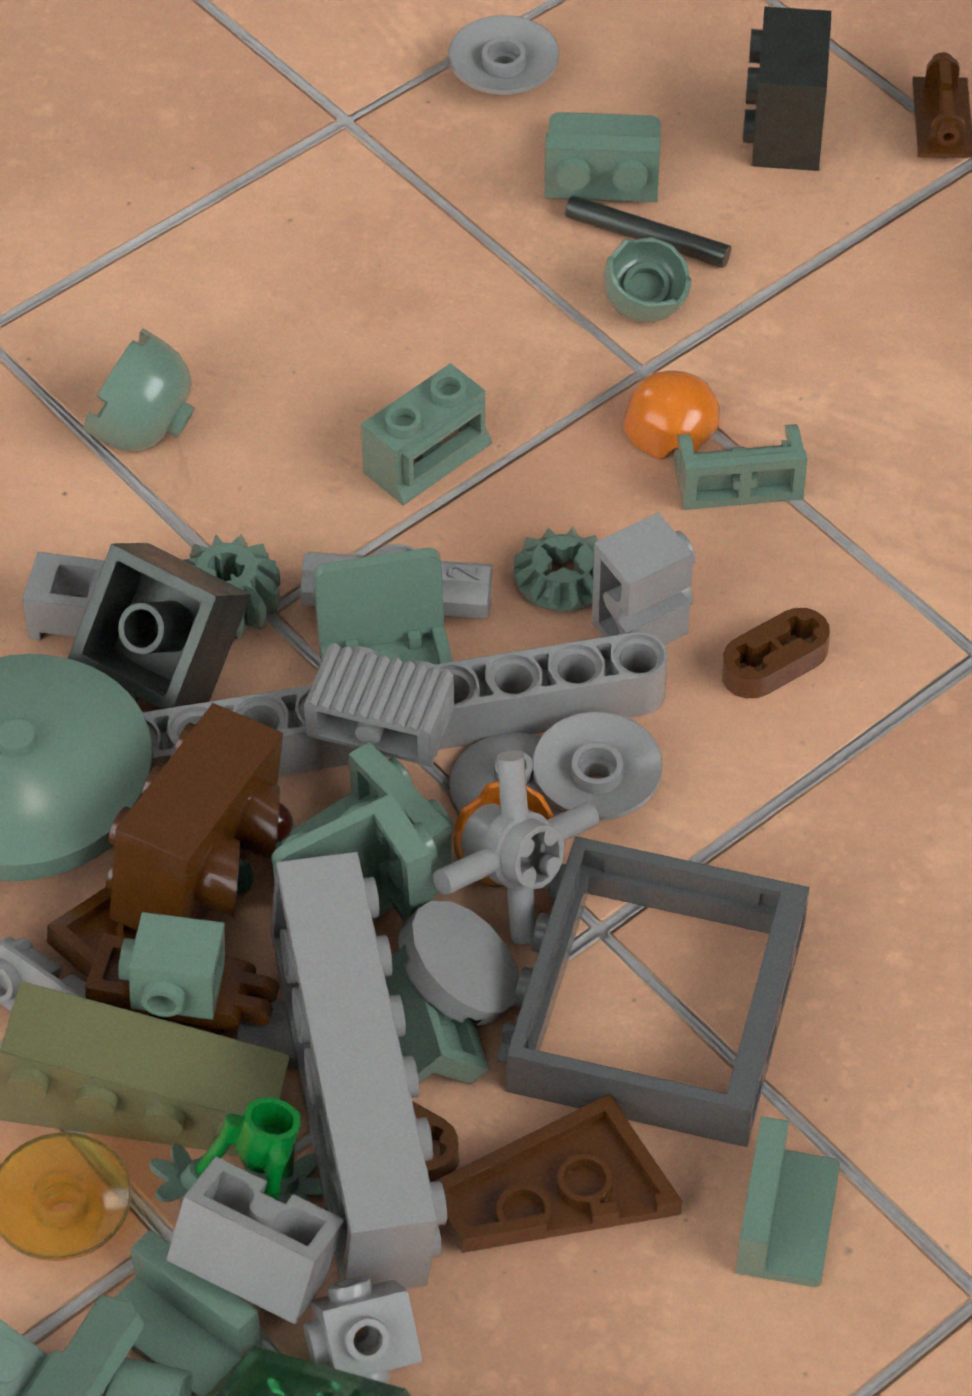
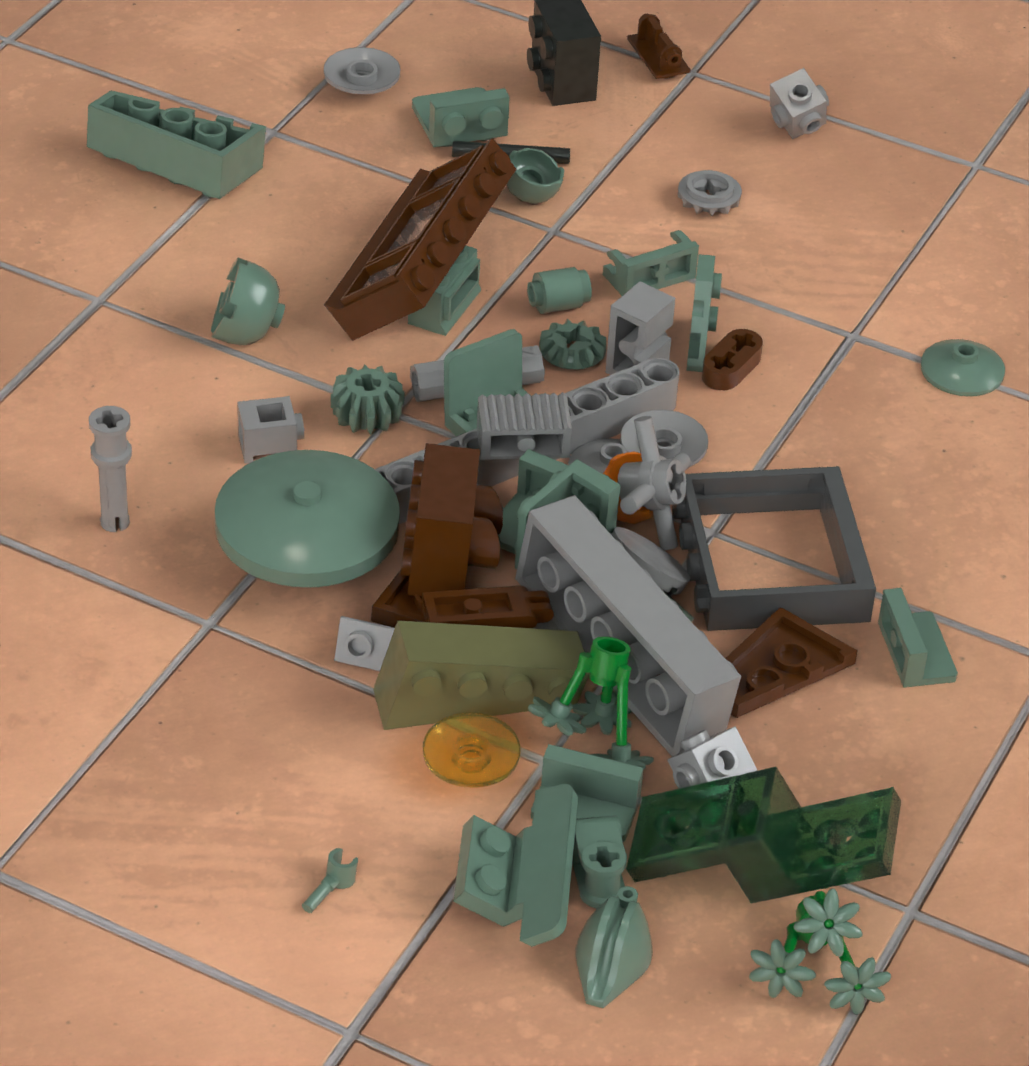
camera: 25 degrees left, 10 degrees down
pearl dark grey brick [68,543,251,709] -> none
sand green brick [119,912,225,1019] -> none
light grey brick [166,1157,345,1324] -> none
orange hair [624,370,720,459] -> none
none -> sand green wedge [87,90,266,199]
none -> reddish brown window [324,138,516,341]
none -> sand green brick [527,267,592,314]
none -> light grey gear [678,170,742,216]
none -> sand green wing [686,254,722,372]

